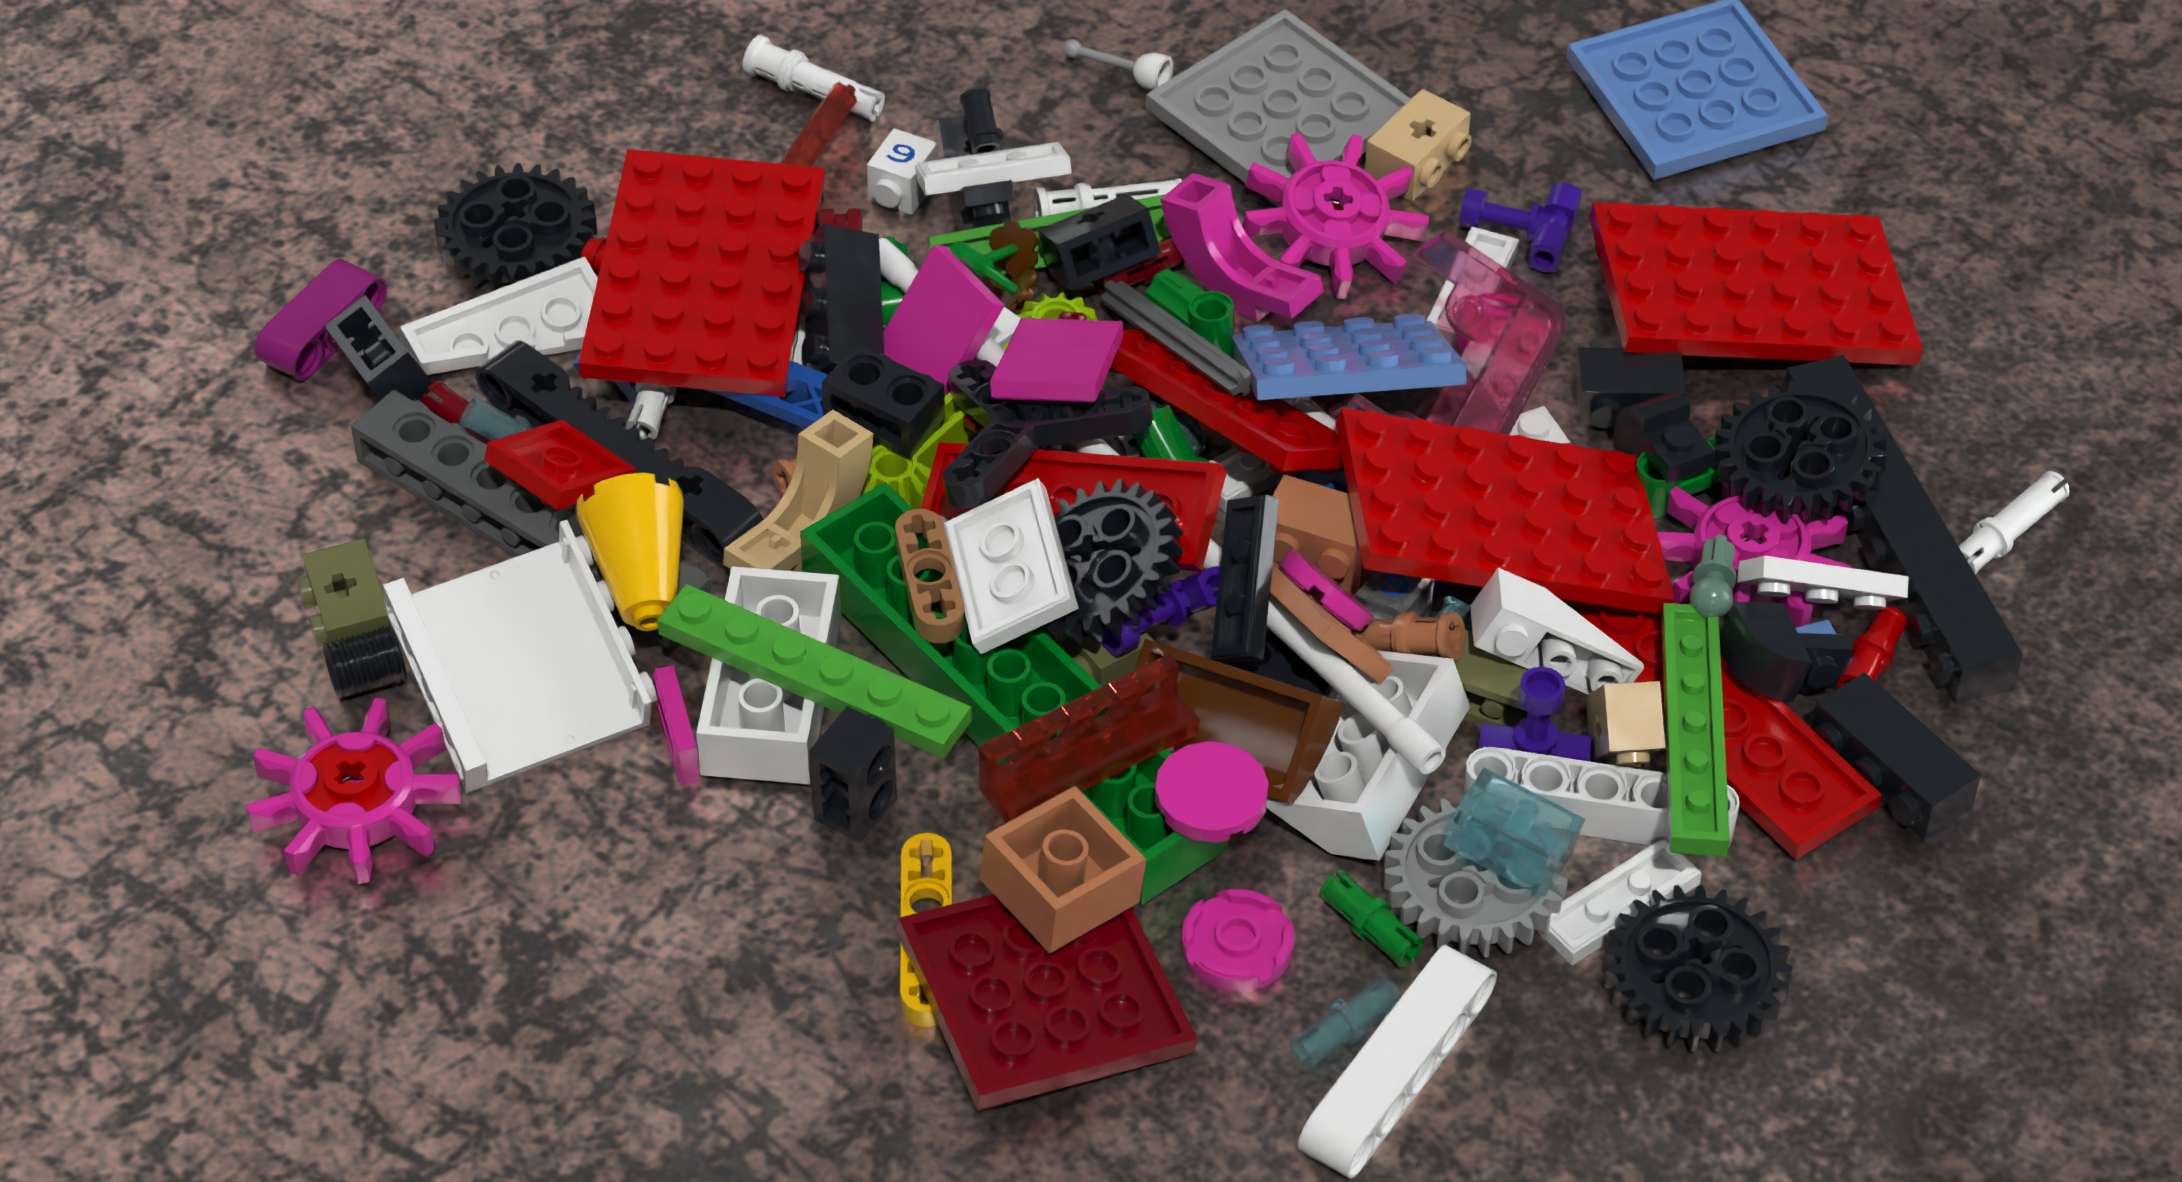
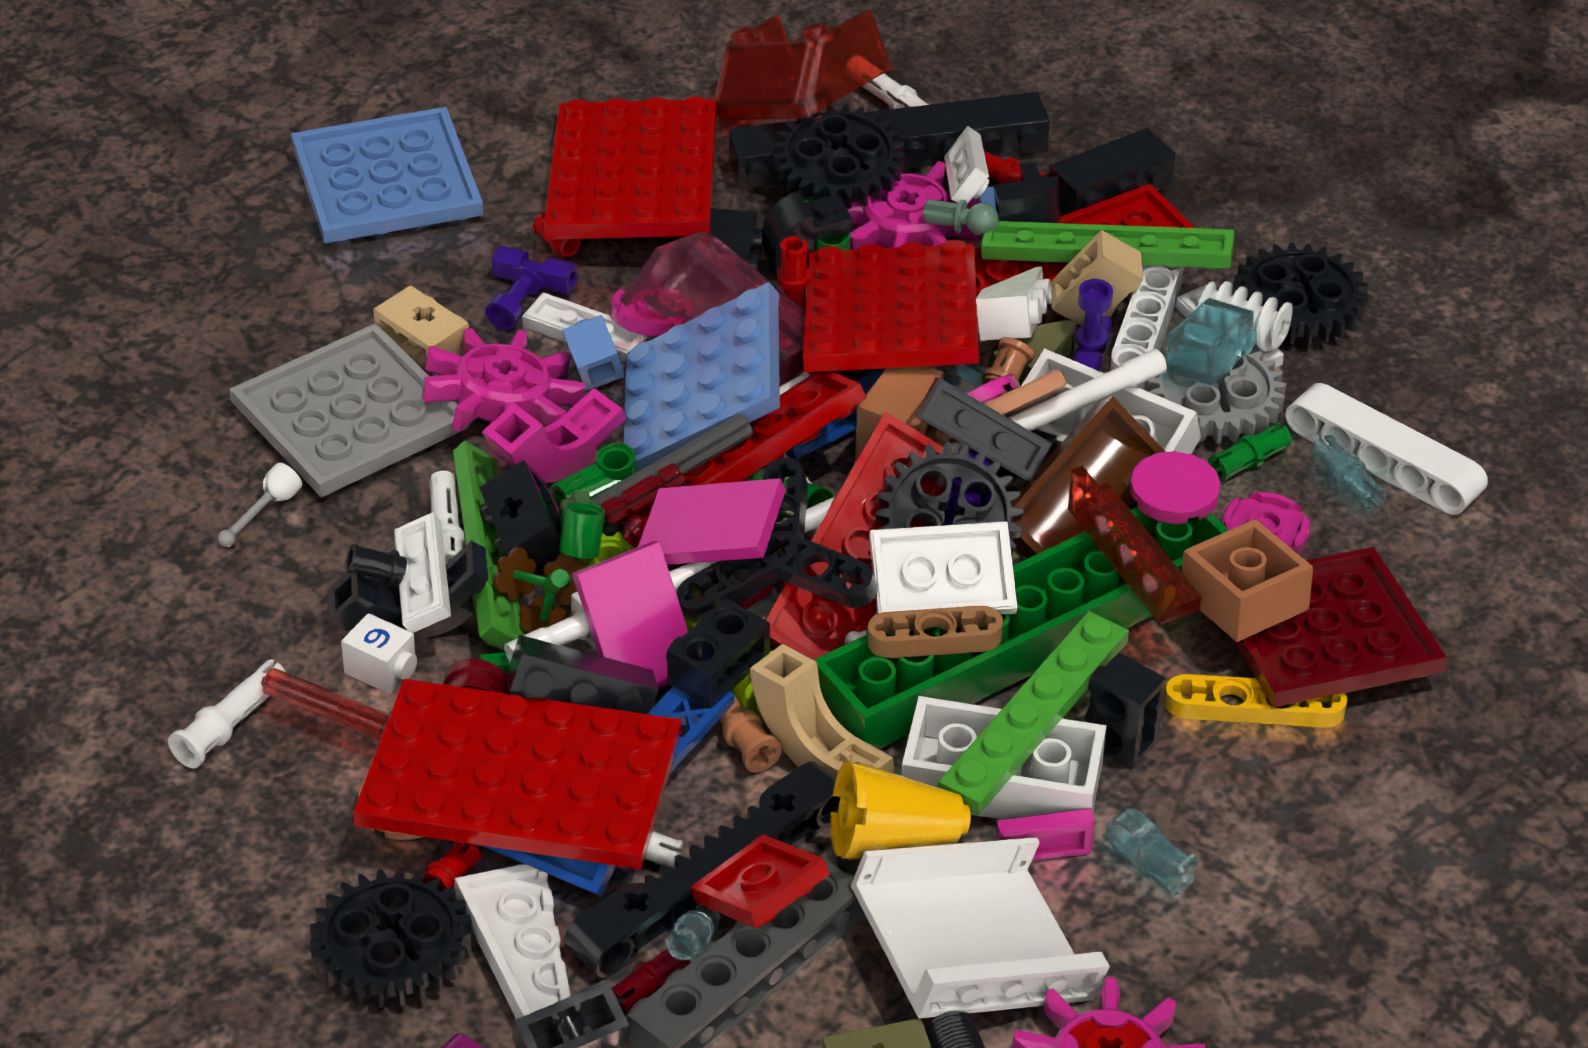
camera: 85 degrees left, 5 degrees down
none -> green piece [559,491,606,559]
none -> medium blue brick [562,315,625,392]
none -> dark red axle [601,464,685,526]
none -> clear red windscreen [714,9,892,121]
none -> red pin [777,236,810,318]
none -> clear light blue piece [1106,808,1198,895]
none -> white piece [1196,281,1293,351]

